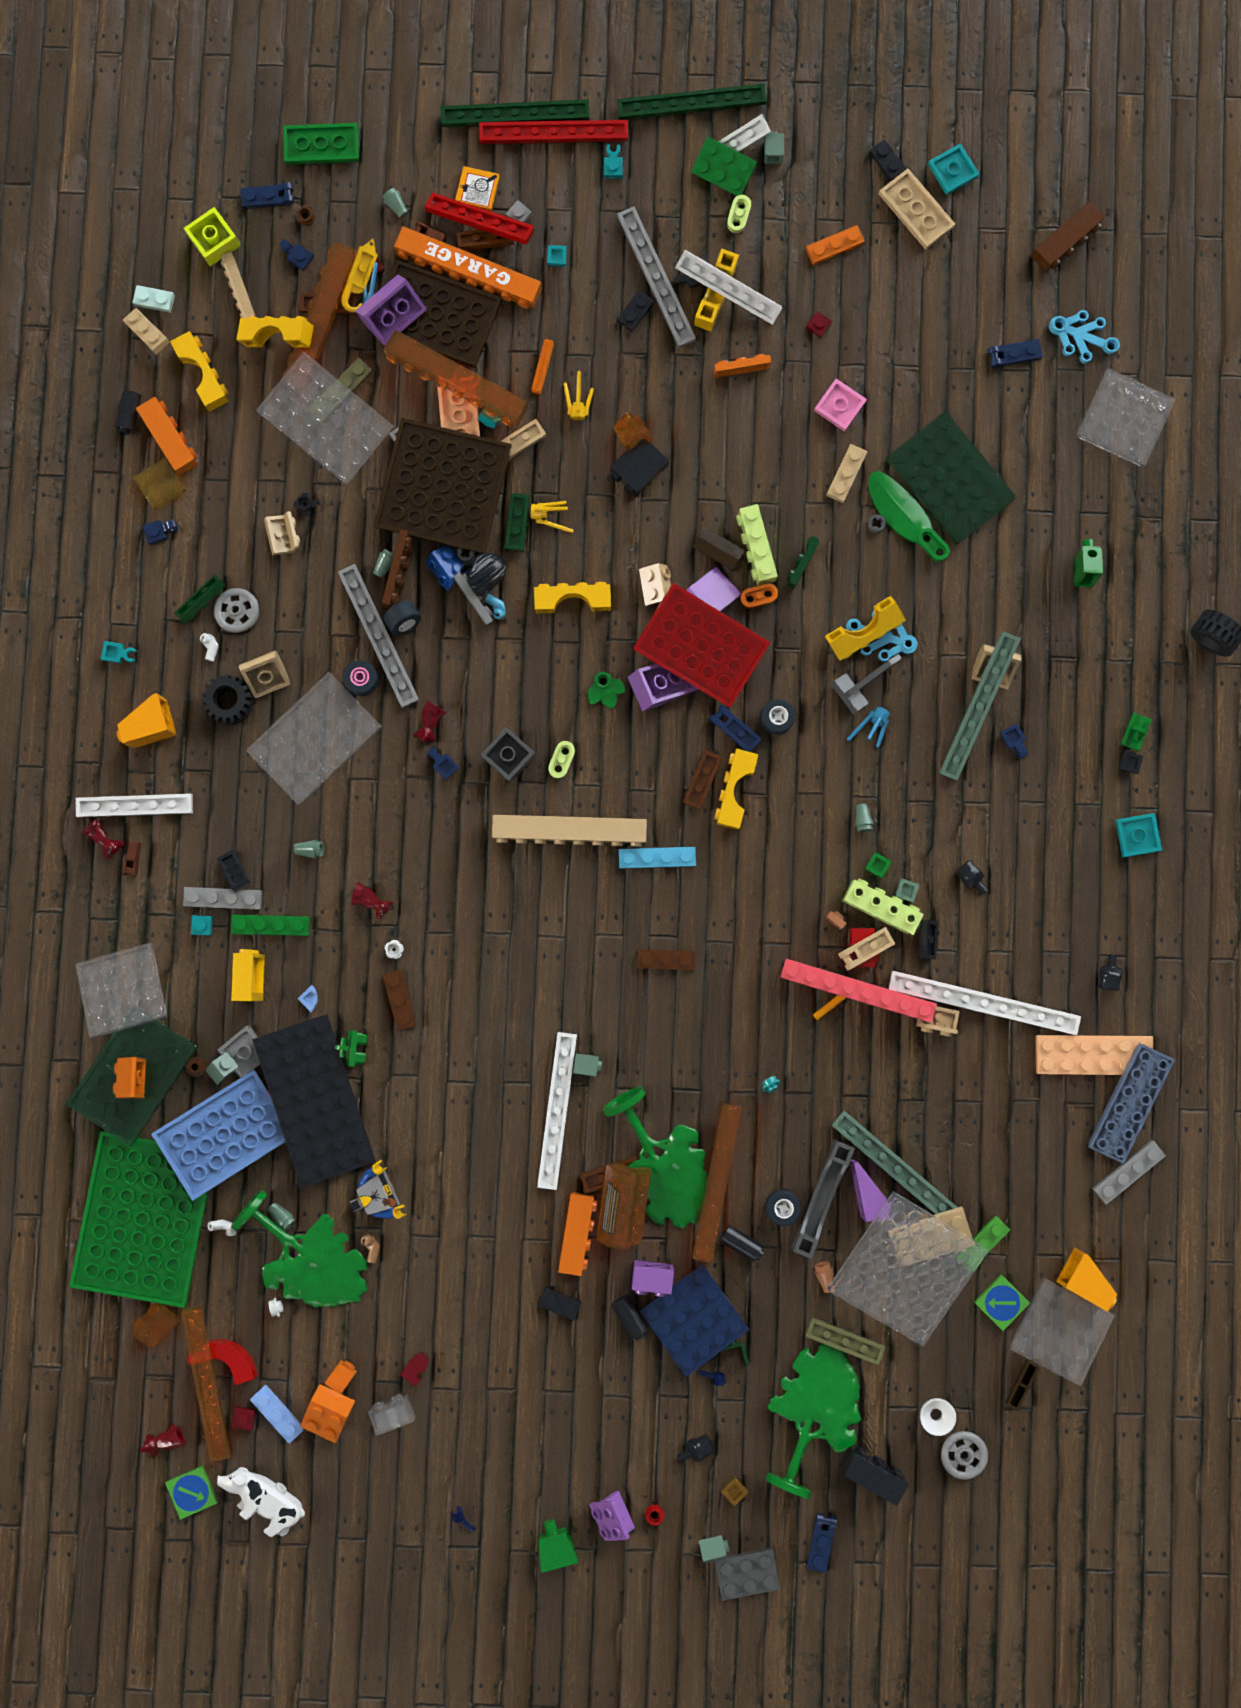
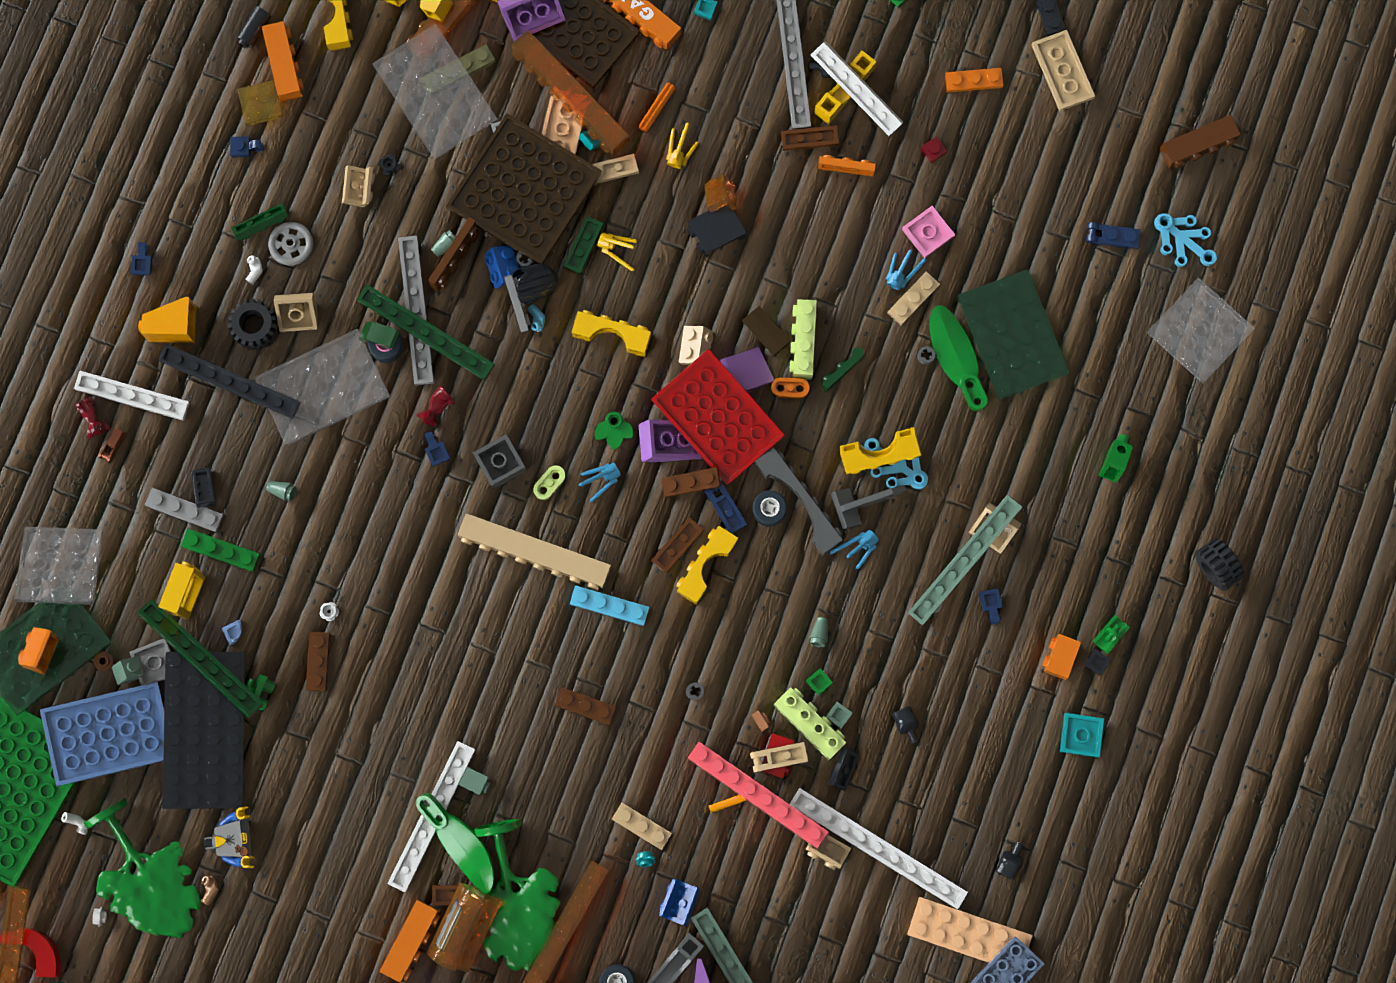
camera: 20 degrees right, 5 degrees down
teal plate [101,641,137,664] -> none
teal plate [191,915,213,936] -> none
sand green cone [267,1202,296,1231] -> none
dark red animal [351,882,393,919] -> none
black wheel [383,600,421,636] -> none
black plate [617,290,654,332] -> none
yellowish green plate [727,195,751,233] -> none
teal plate [927,143,980,195] -> none
none -> dark blue plate [131,242,152,276]
none -> dark green plate [137,599,263,718]
none -> black plate [158,343,301,420]
none -> dark green plate [357,284,495,381]
none -> dark green slope [359,322,400,349]
none -> plant [416,793,494,894]
none -> dark azure plant [579,462,621,502]
none -> tan plate [612,803,672,850]
none -> blue bracket [659,878,701,926]
none -> reddish brown plate [662,467,721,498]
none -> dark grey bush [686,683,704,700]
none -> dark grey arch [755,448,843,556]
none -> reddish brown plate [781,125,839,151]
none -> dark azure plant [886,250,927,290]
none -> orange brick [1042,634,1081,680]

